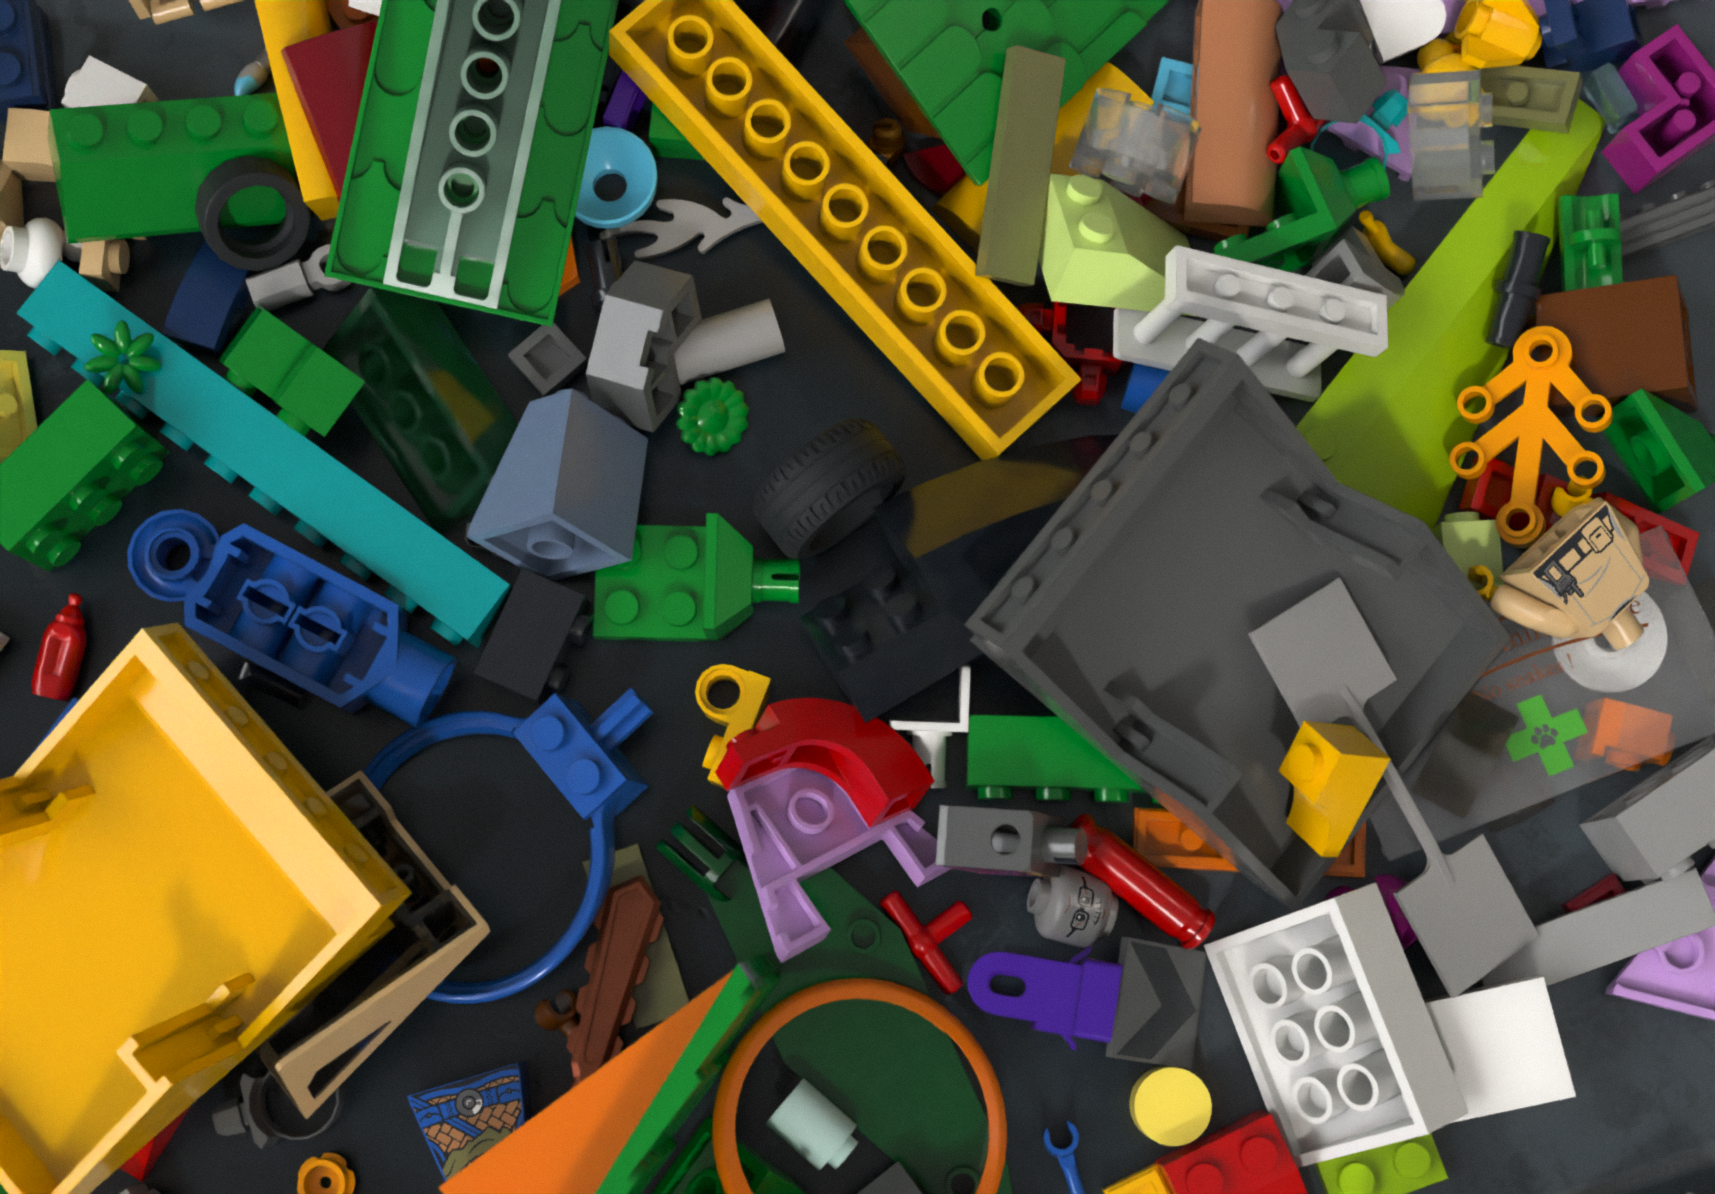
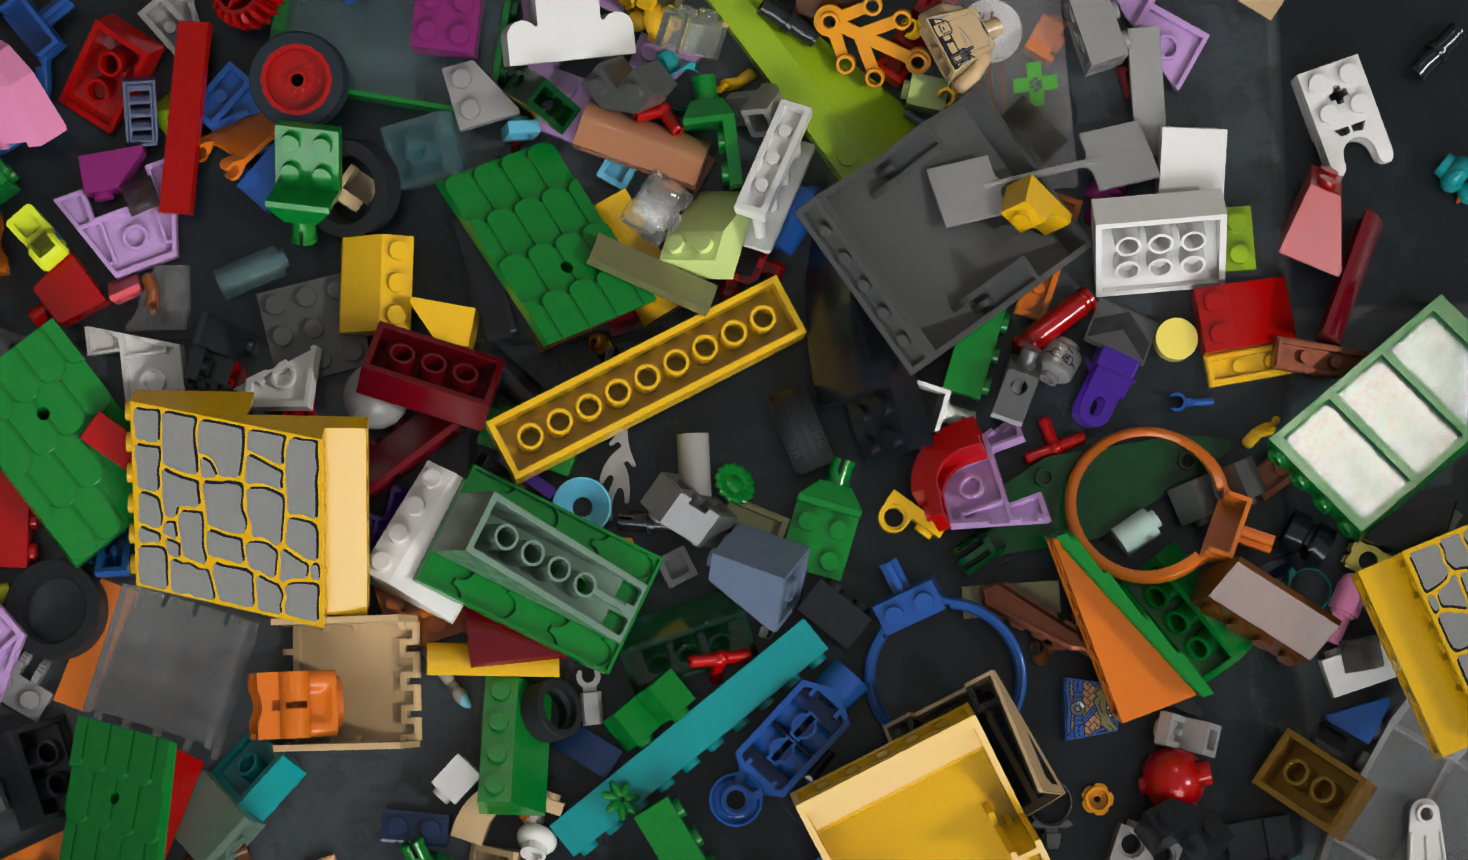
camera: 75 degrees left, 5 degrees up
none -> red piece [688,649,753,684]
none -> olive tile [726,501,790,538]

